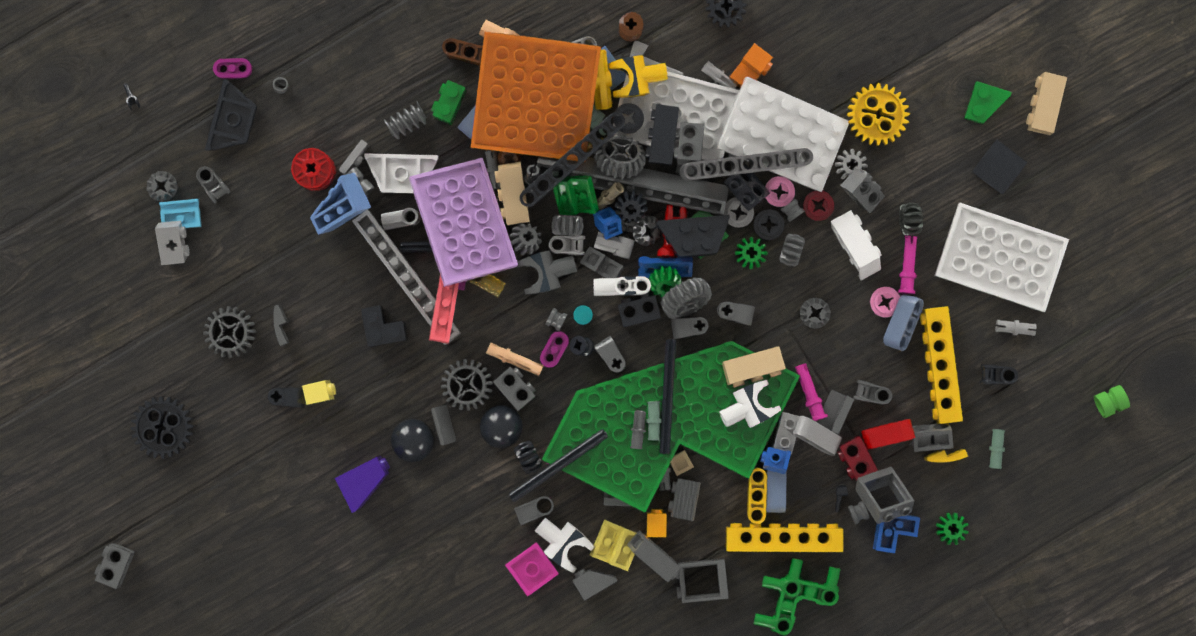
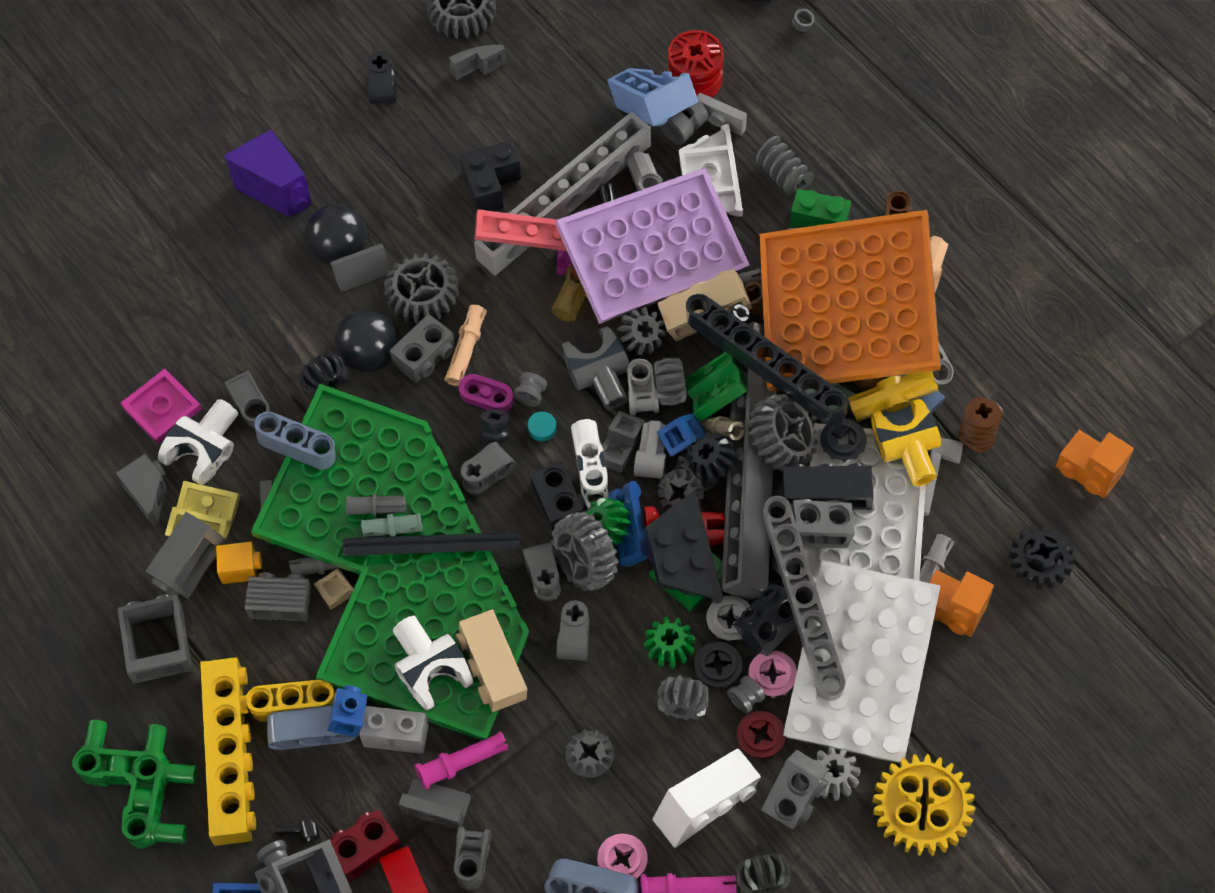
camera: 80 degrees right, 25 degrees down
light yellow brick [302,380,336,405] -> none
black axle [509,429,608,502] -> none
light grey beam [793,416,842,456] -> none
none -> sand blue beam [254,411,336,469]

